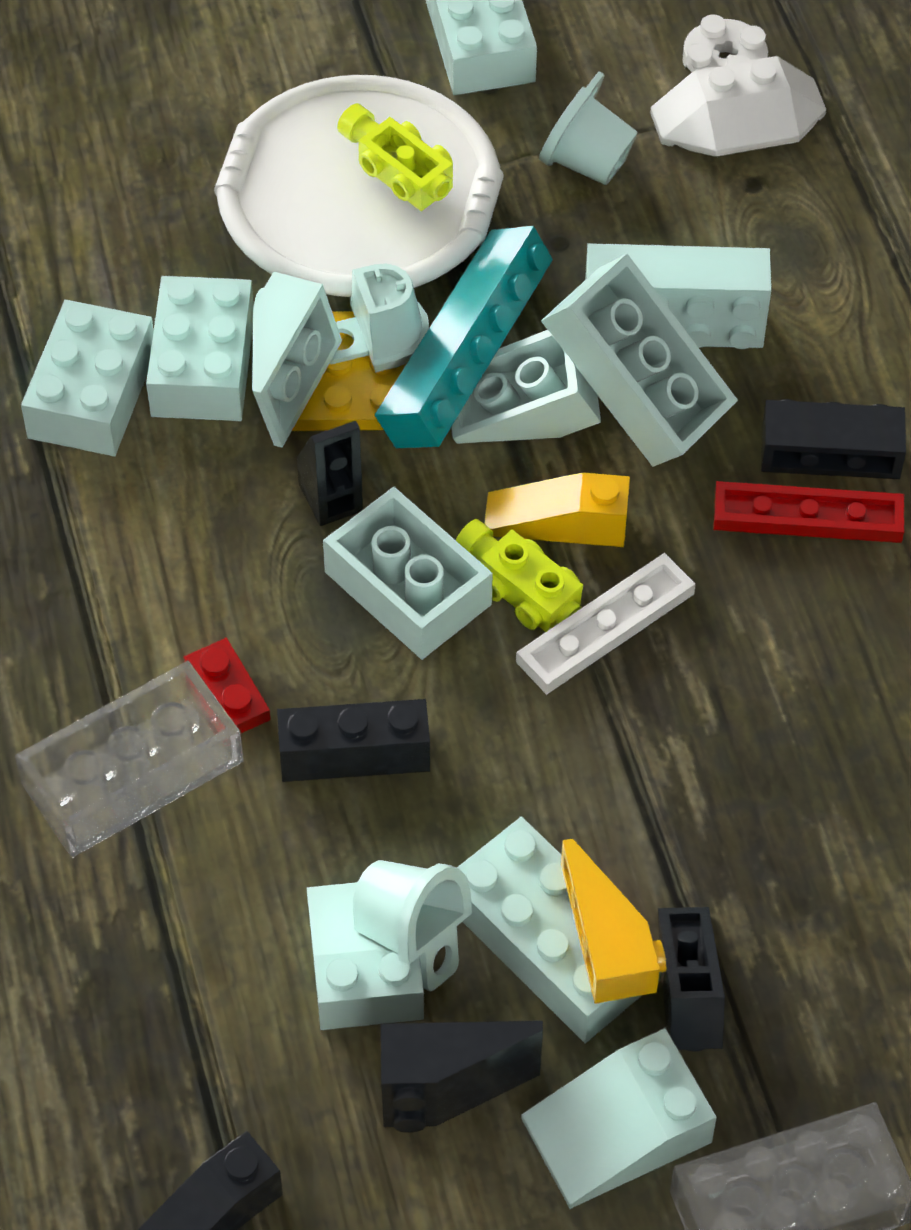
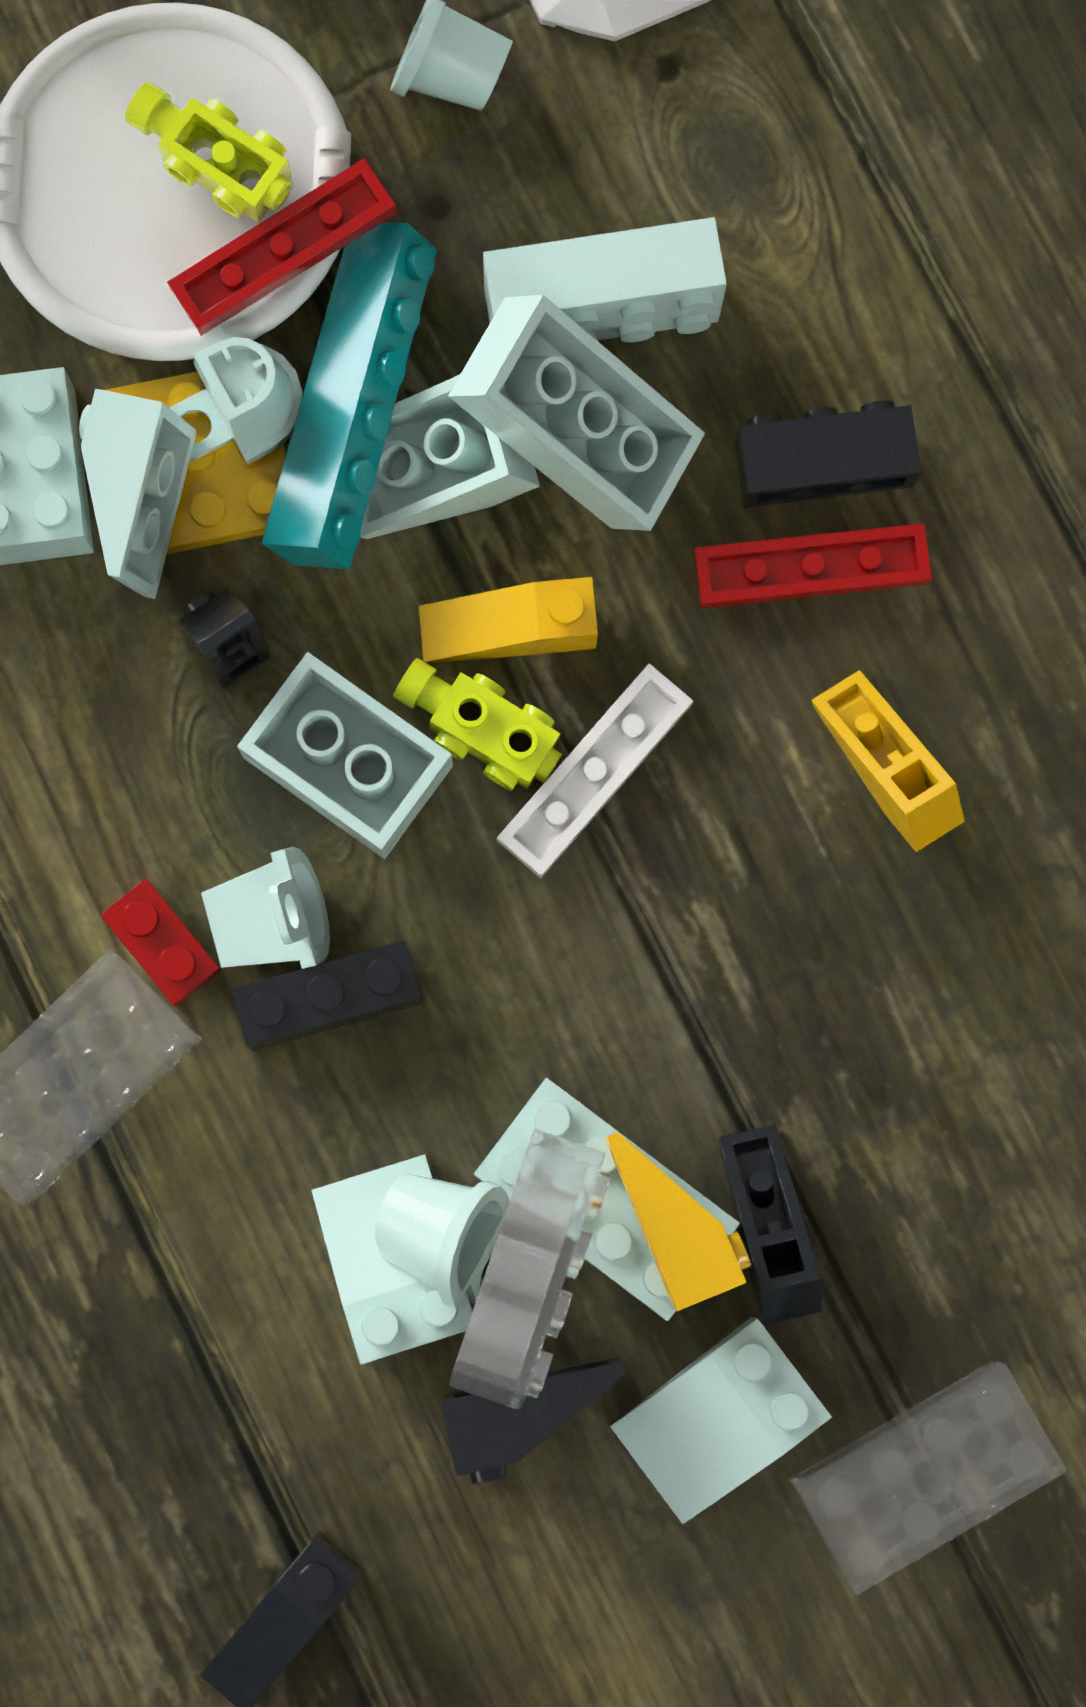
camera: 15 degrees left, 25 degrees up
none -> red plate [167,158,397,336]
none -> light aqua container [201,847,330,969]
none -> clear brick [449,1129,612,1410]
none -> yellow slope [811,670,965,852]

